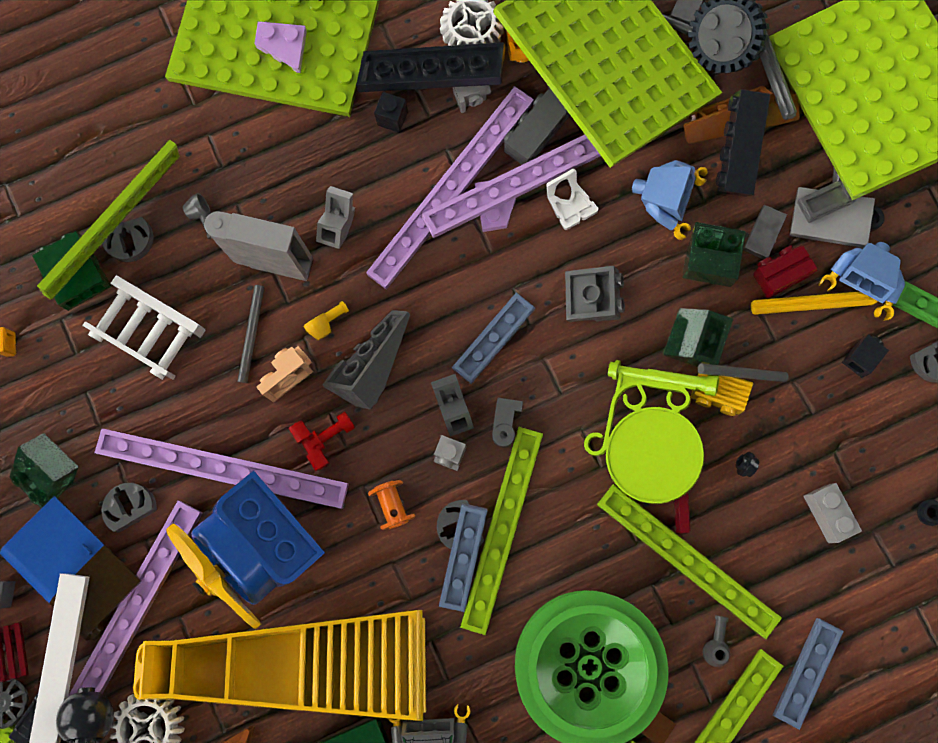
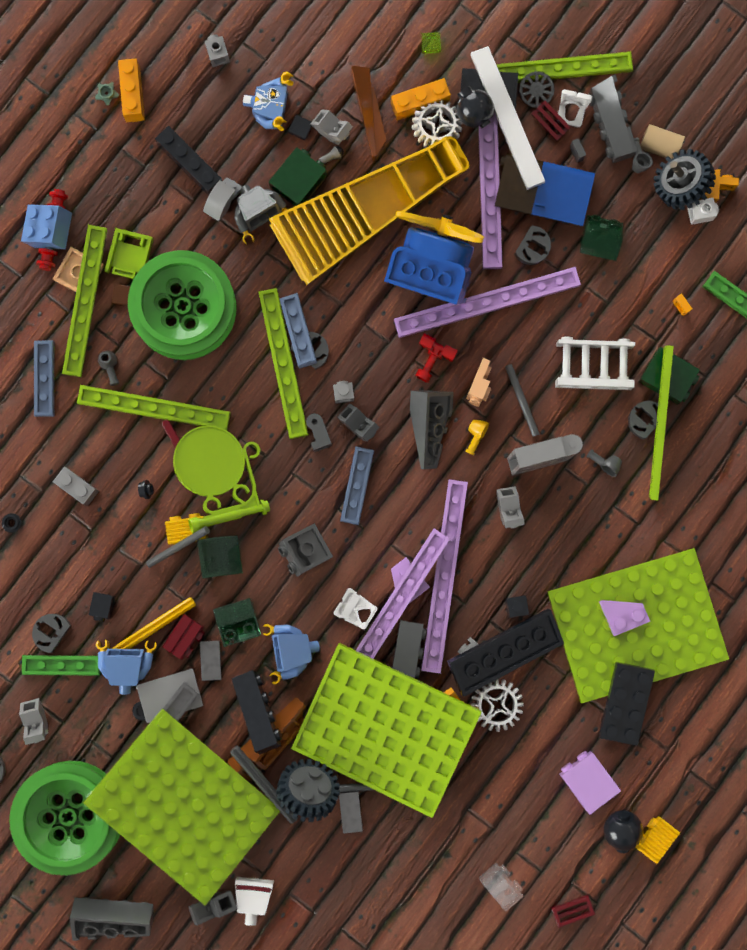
camera: 140 degrees right, 5 degrees up
orange hose [368,480,415,530] -> none

